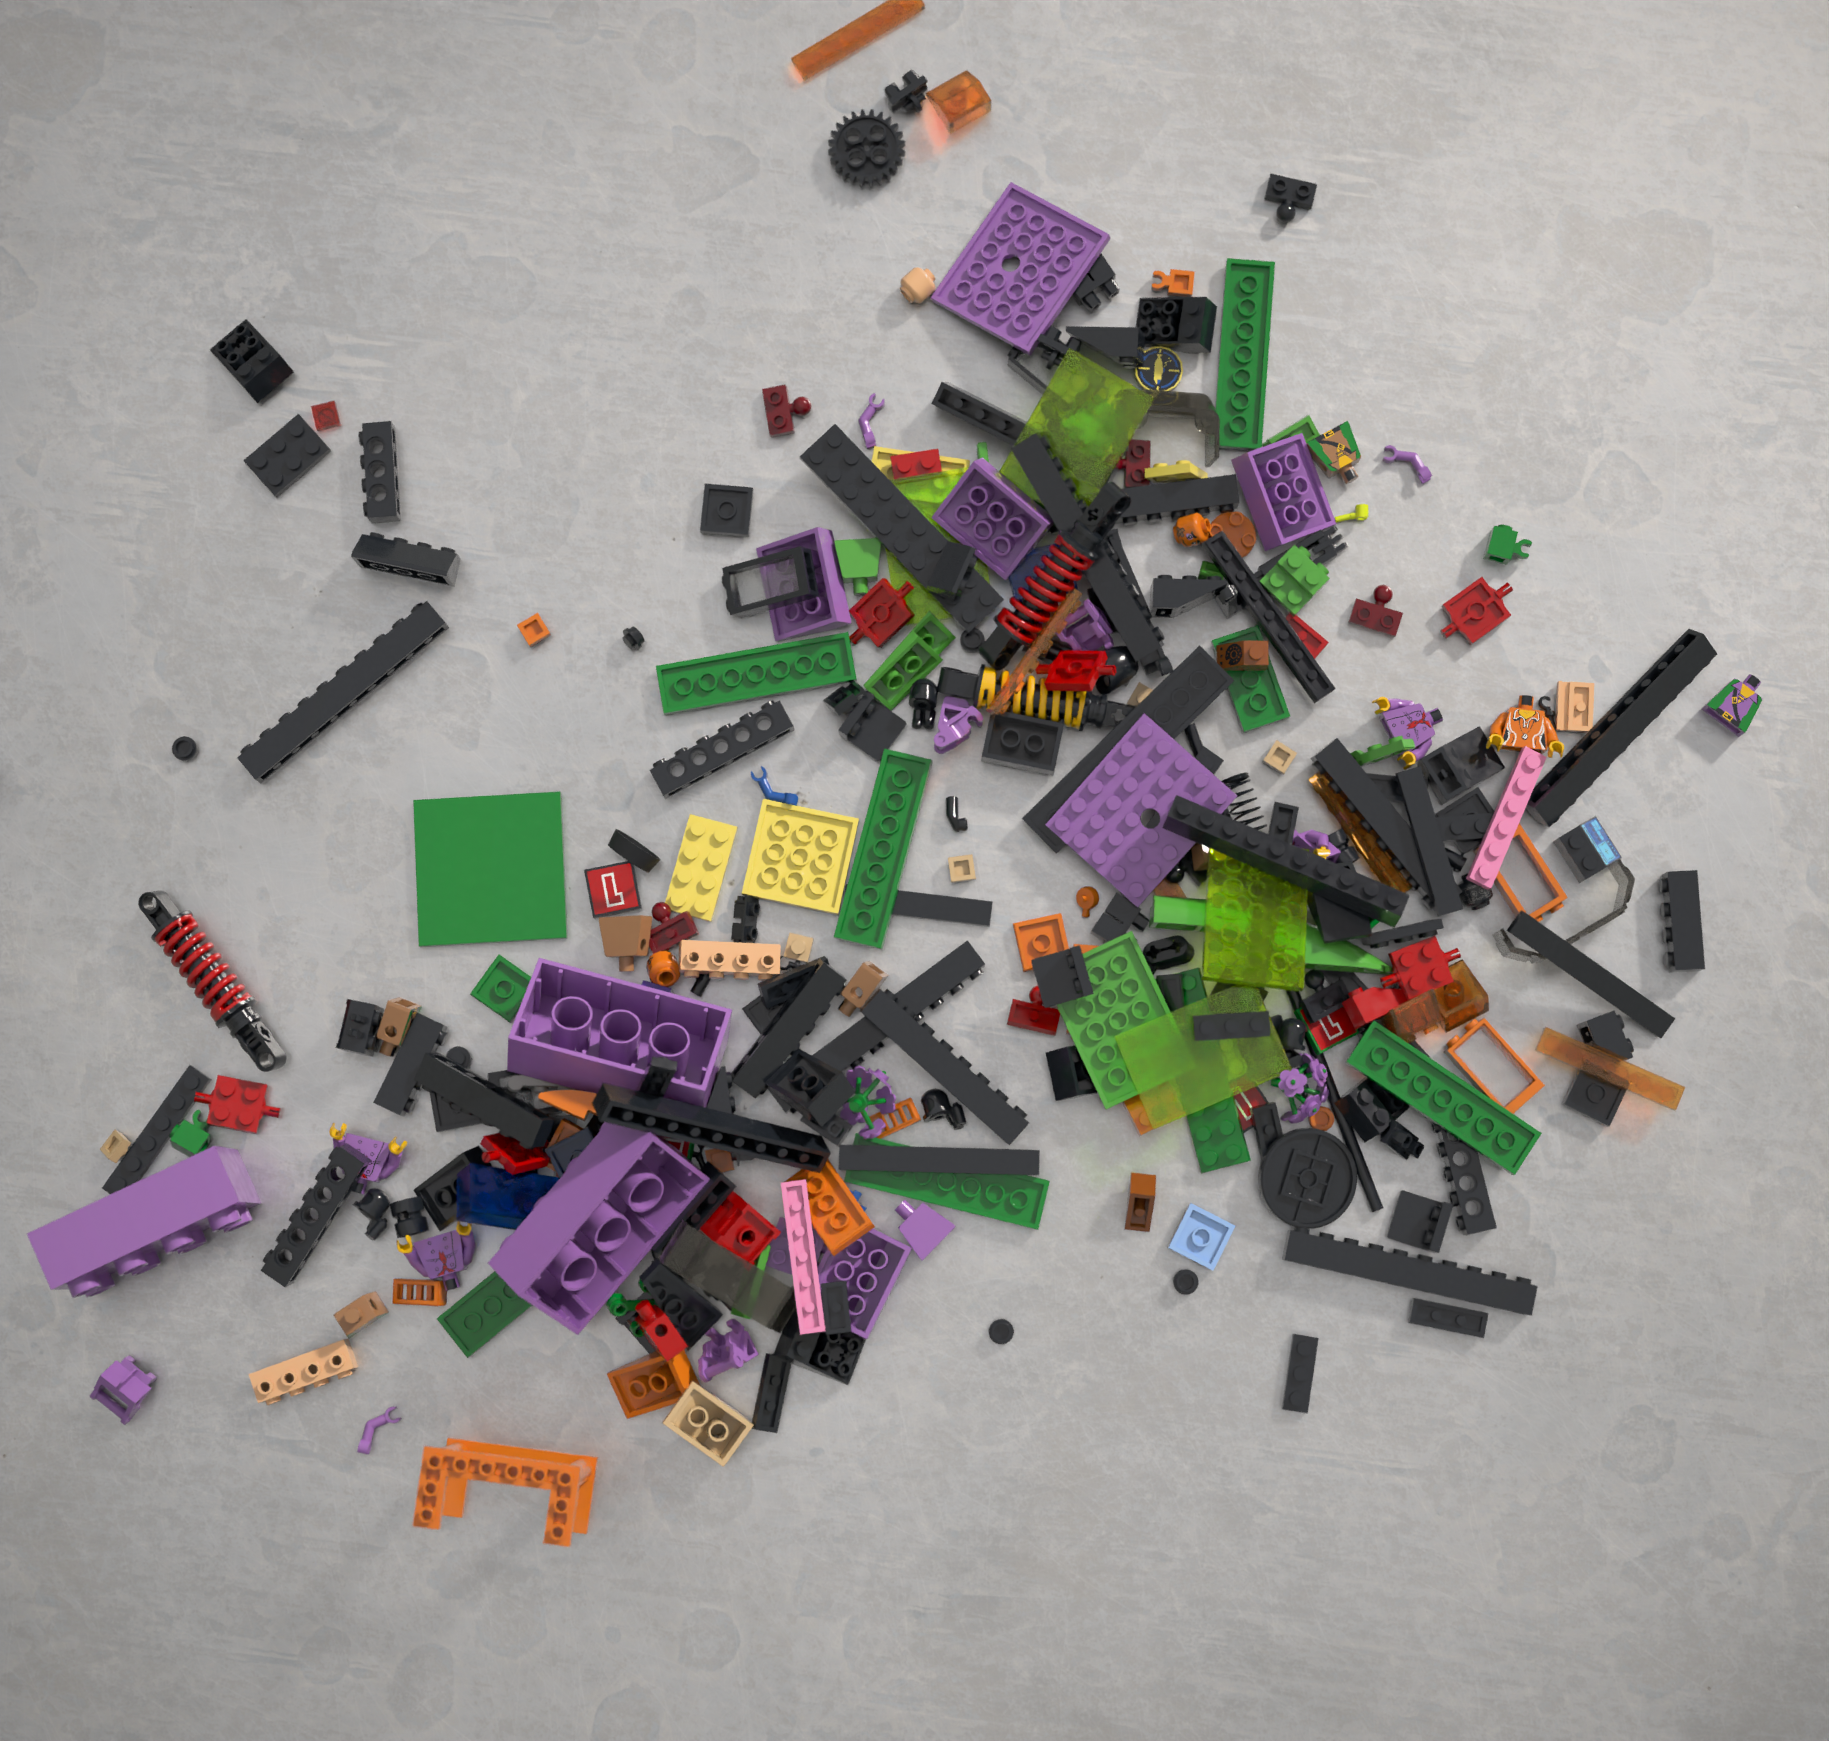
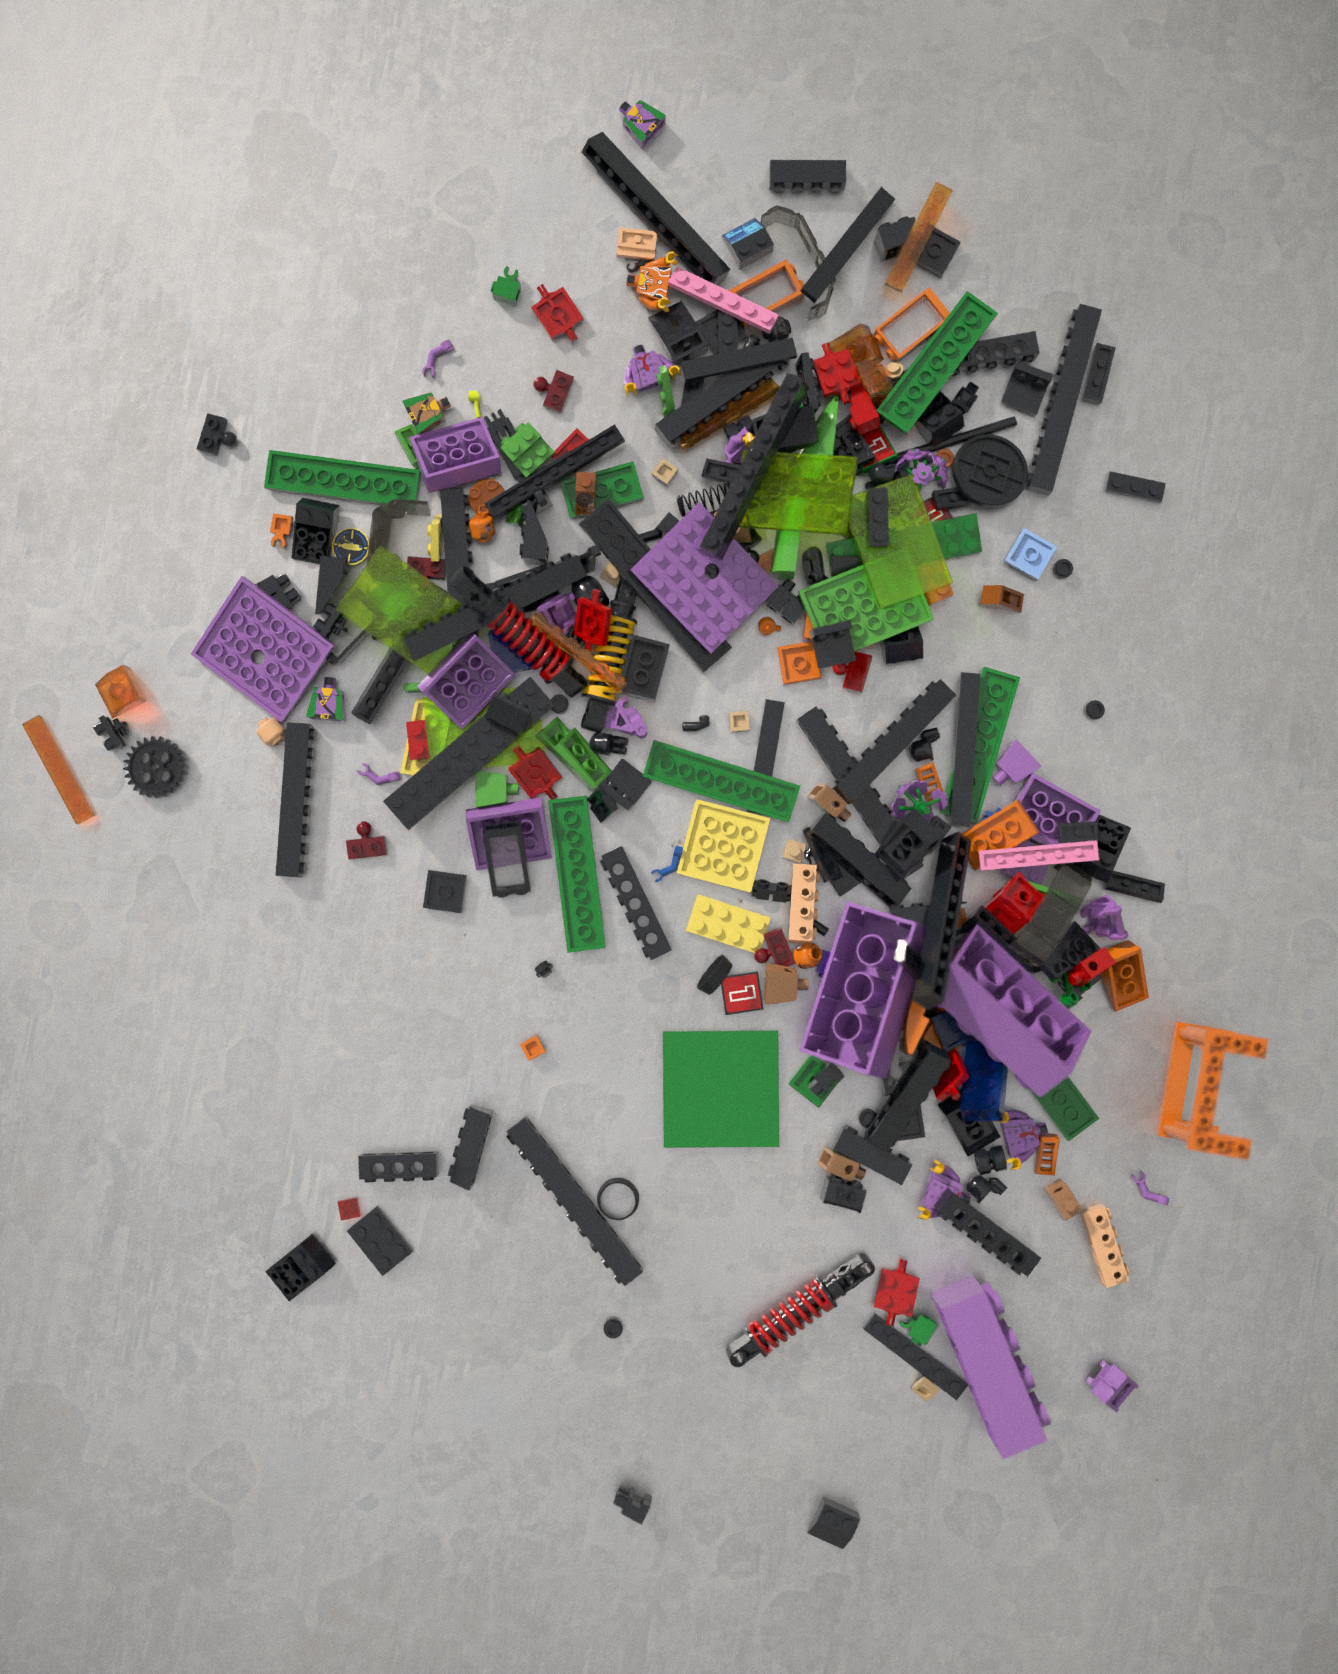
camera: 90 degrees left, 5 degrees up
tan slope [662,1381,754,1467] -> none
none -> black brick [275,722,316,878]
none -> torso [306,677,346,722]
none -> black tyre [597,1178,639,1220]
none -> black hips [808,1061,845,1096]
none -> tan plate [885,362,904,380]

